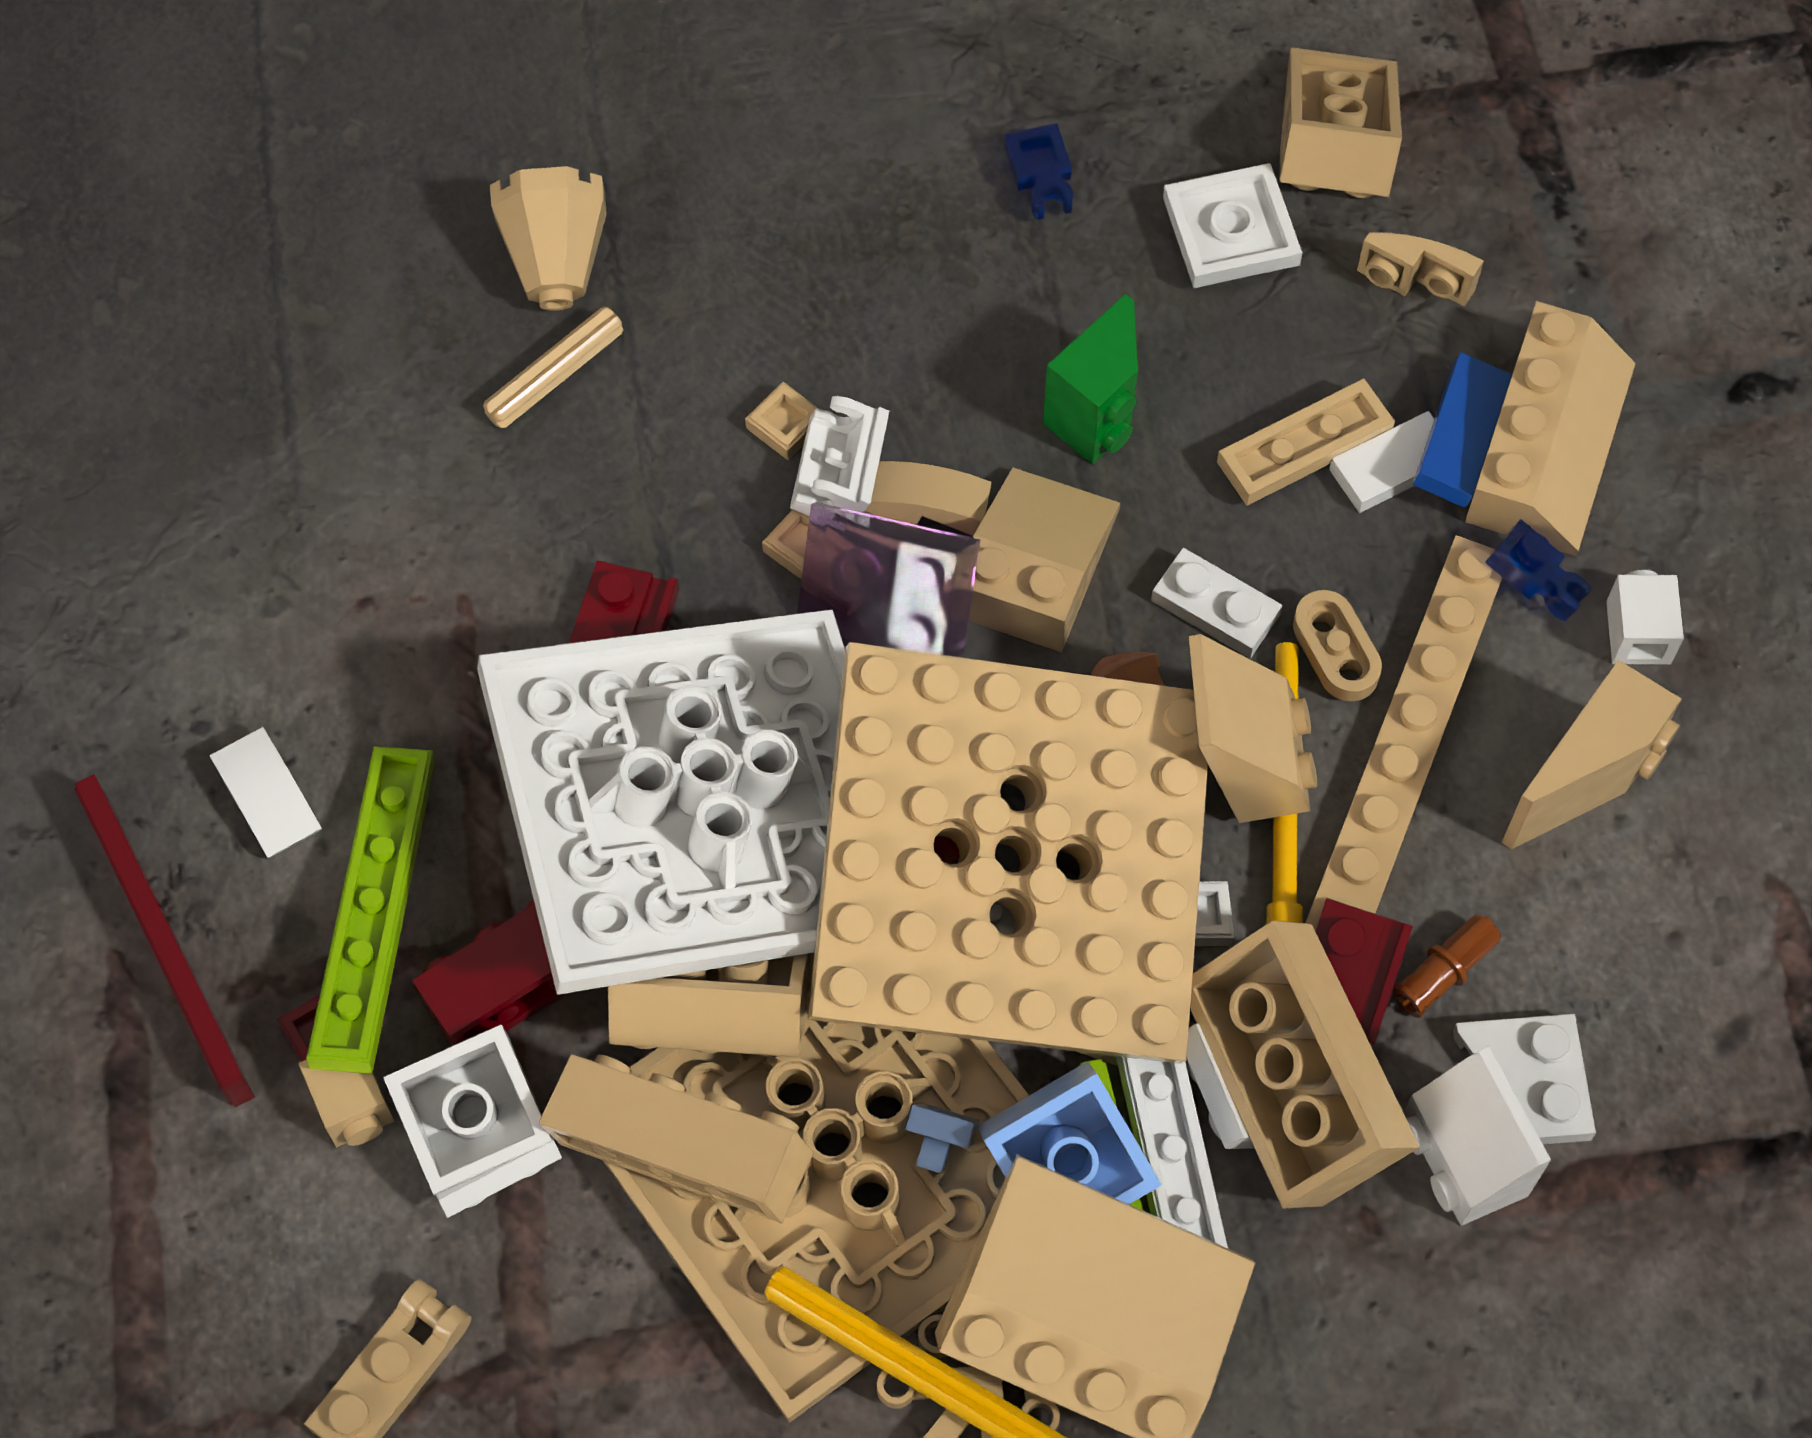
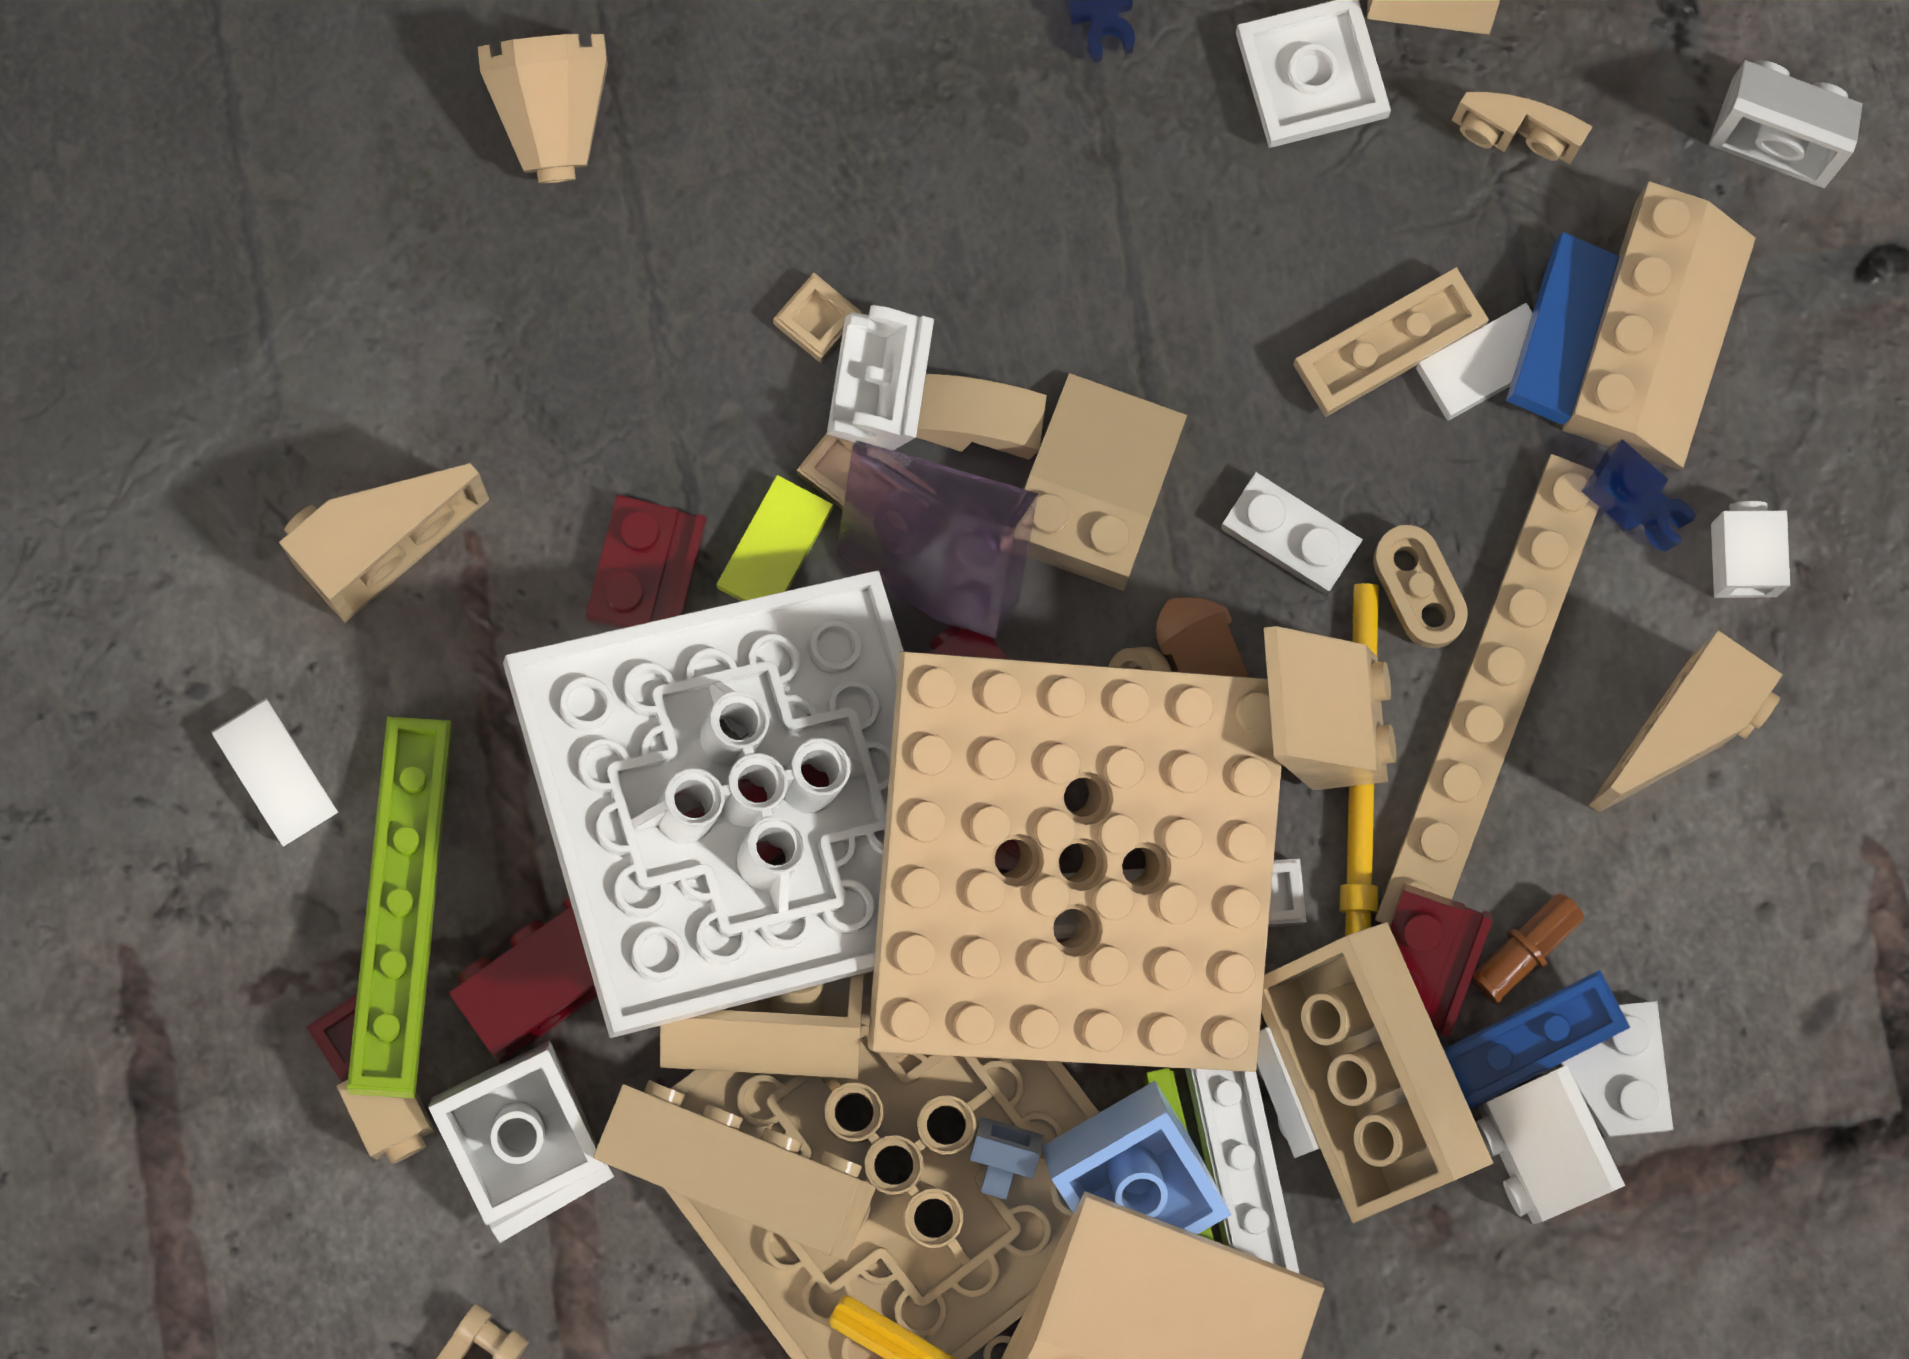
camera: 10 degrees left, 15 degrees up
dark red tile [74,774,255,1107] -> none
tan axle [483,307,623,429] -> none
green slope [1043,294,1138,465] -> none
none -> tan slope [279,463,489,623]
none -> neon yellow tile [716,475,833,601]
none -> blue tile [1443,970,1631,1109]
none -> white slope [1708,60,1863,189]

